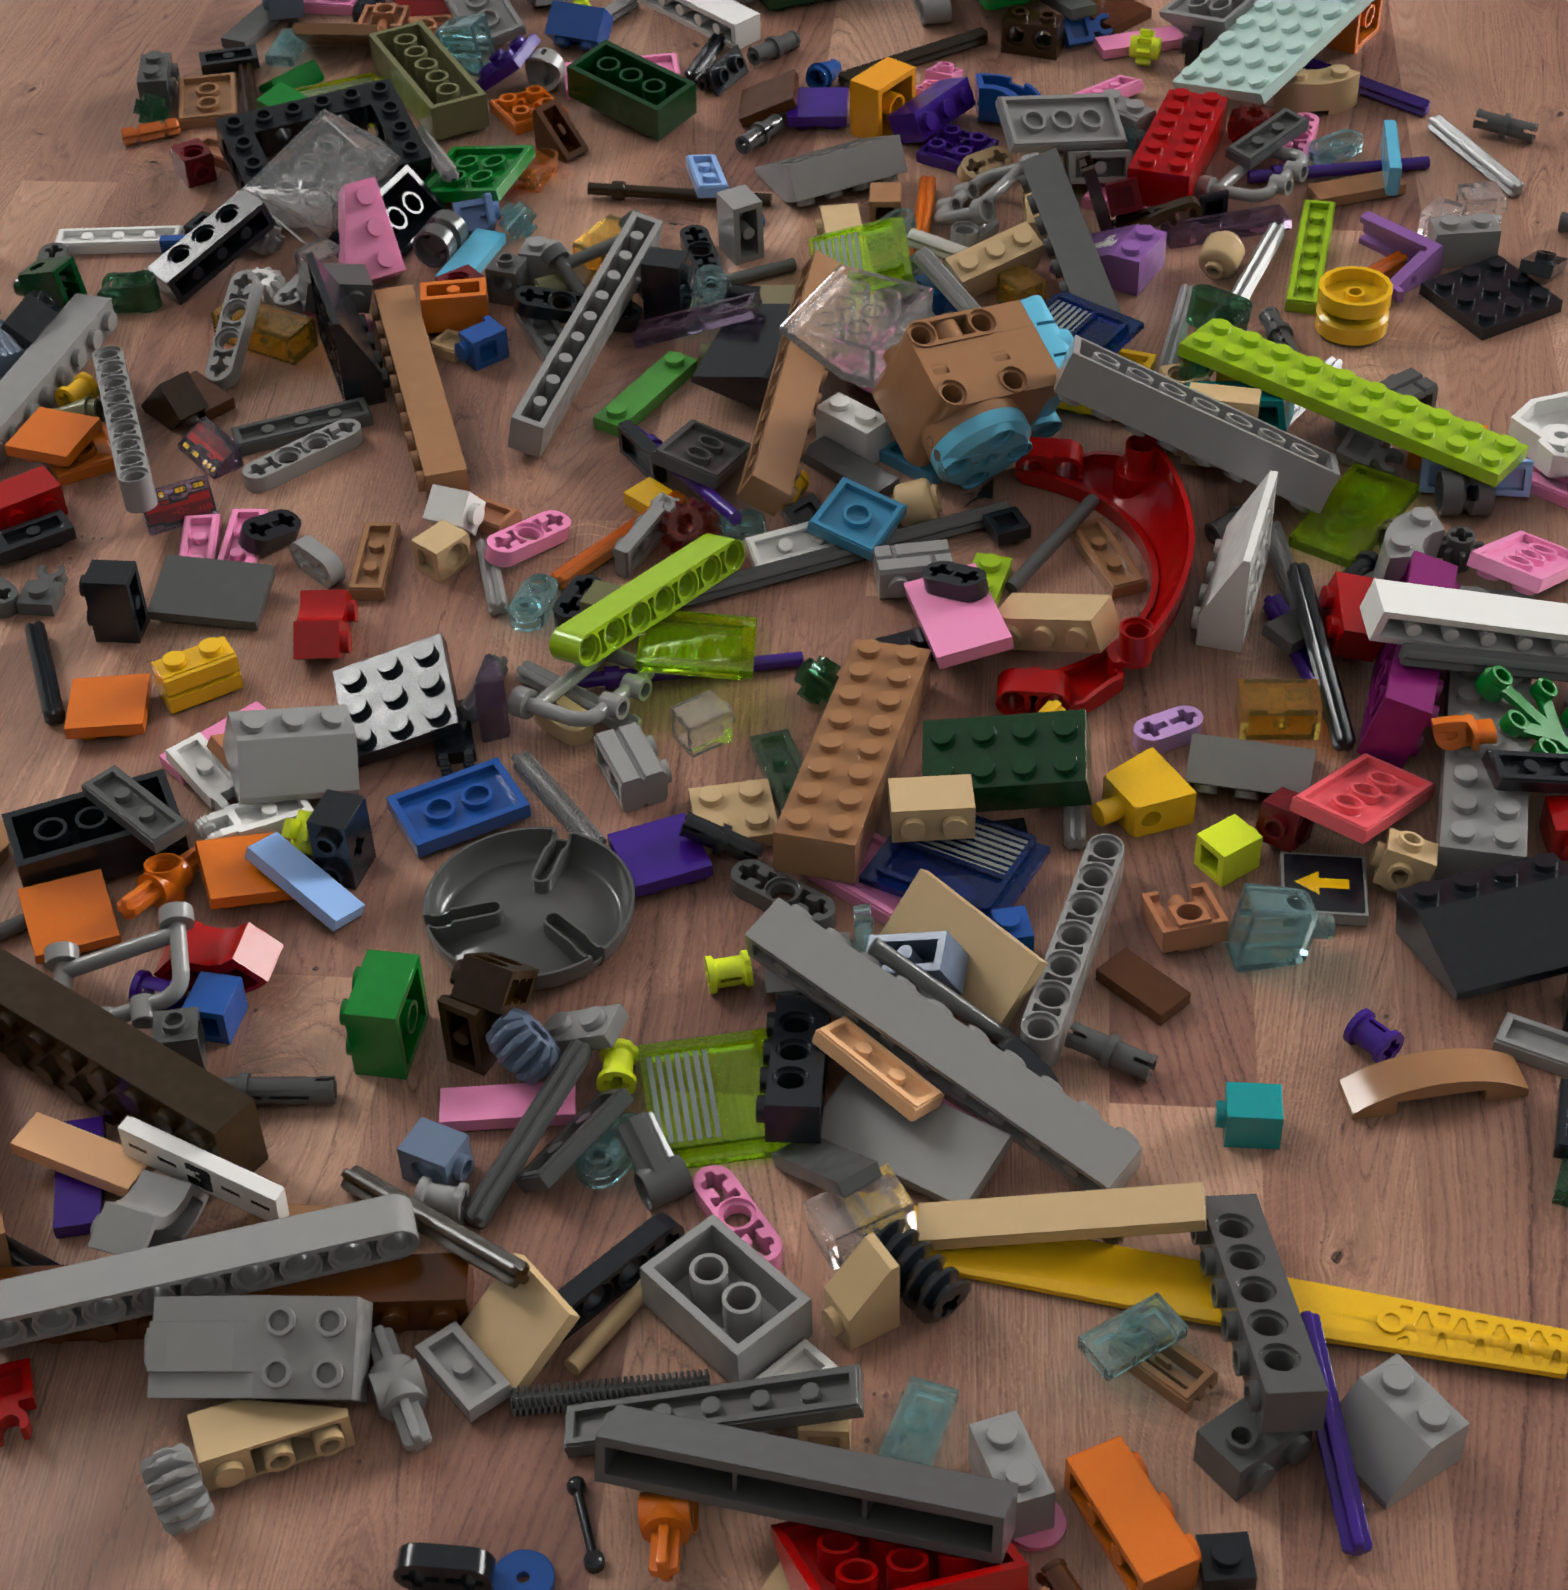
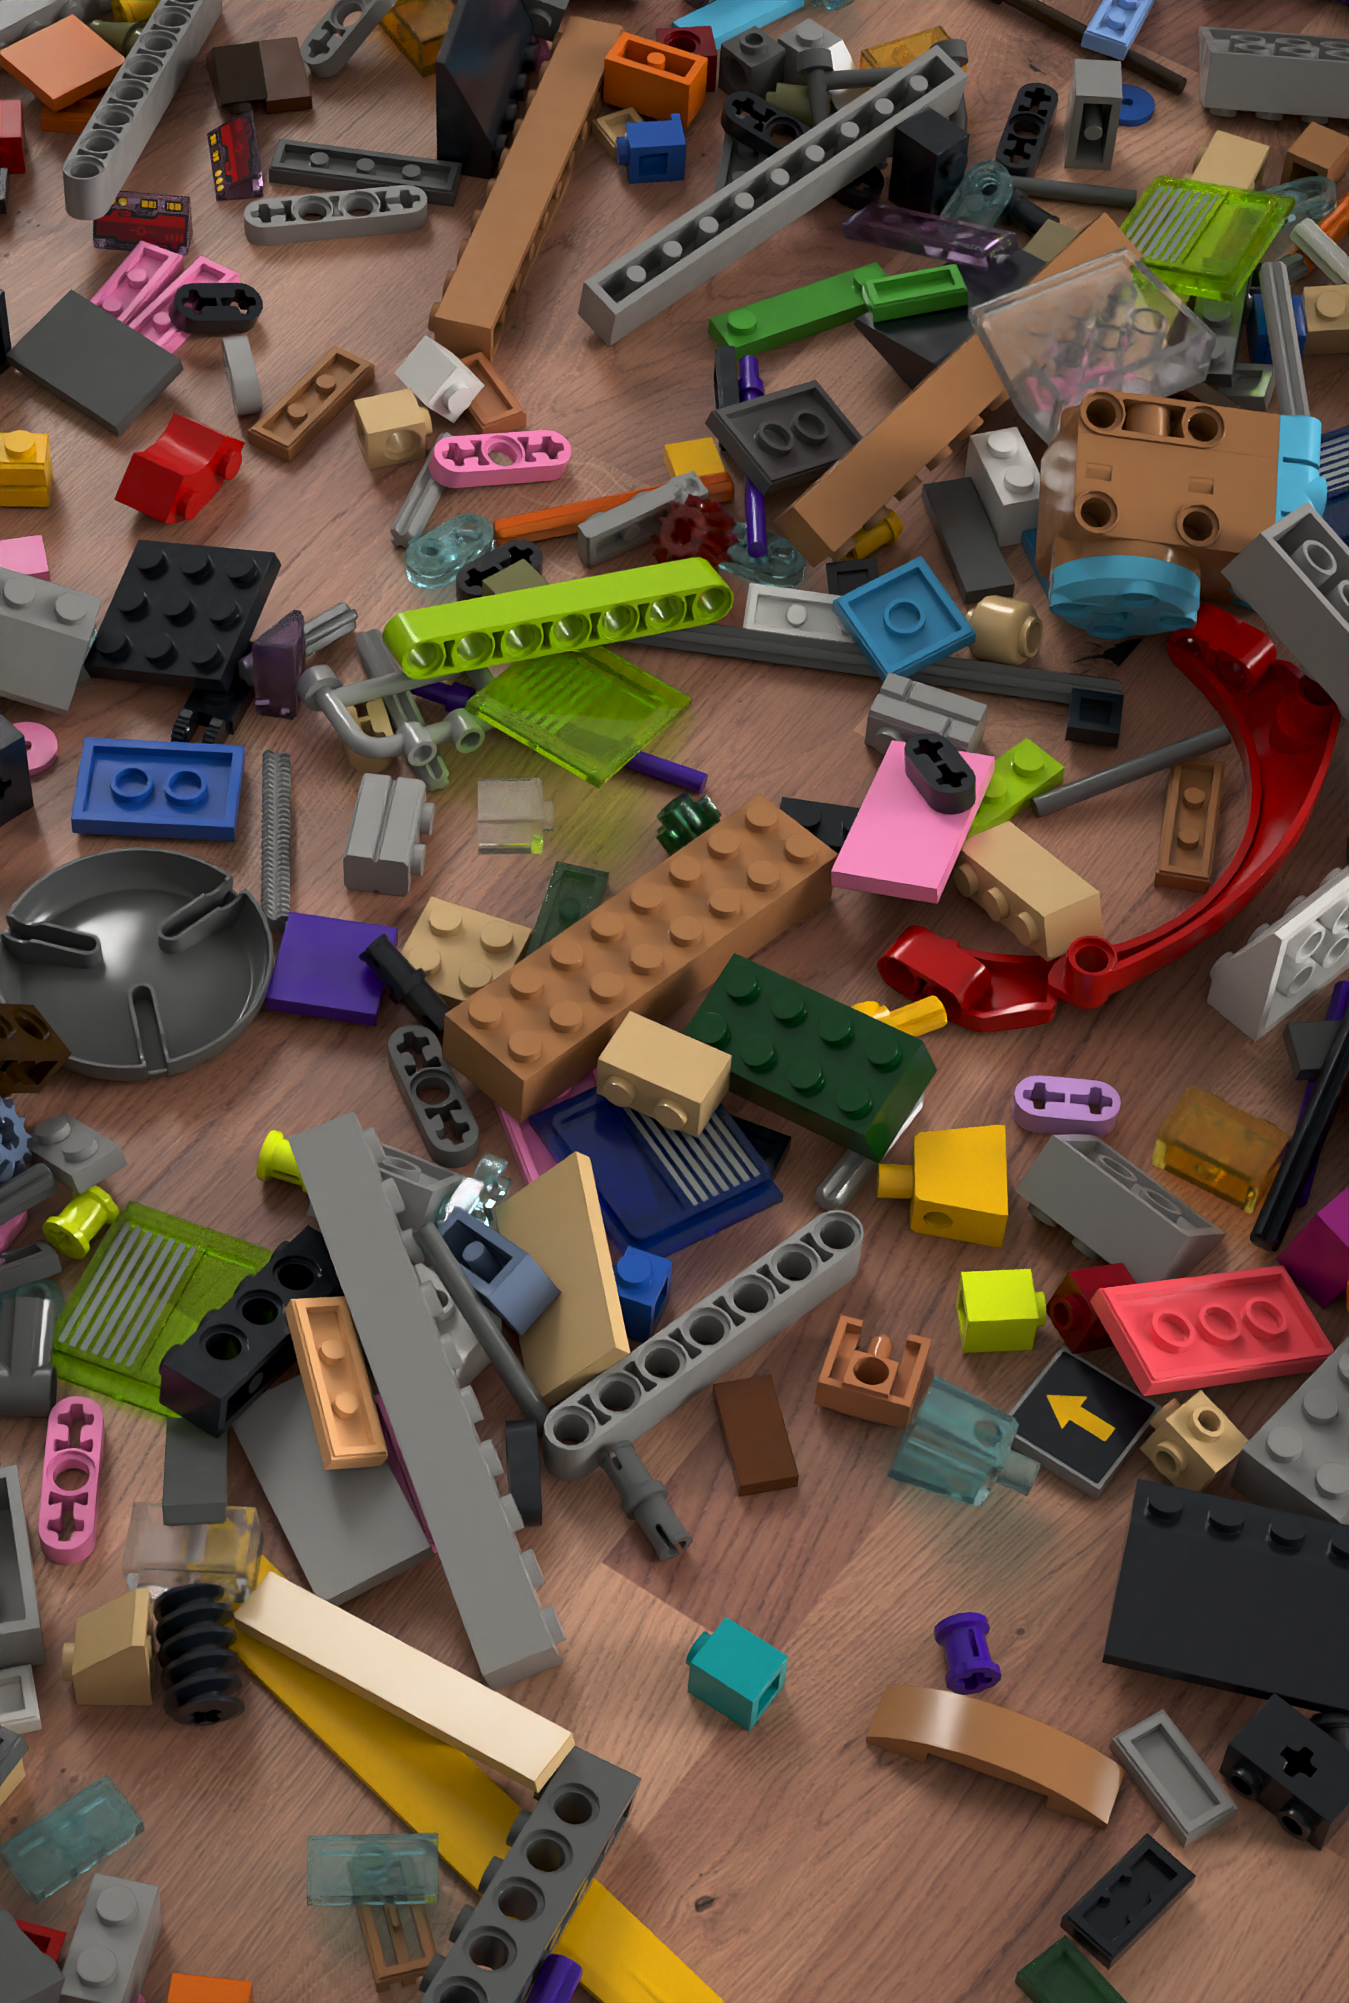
camera: 25 degrees right, 10 degrees up
none -> bright green tile [862,264,968,323]

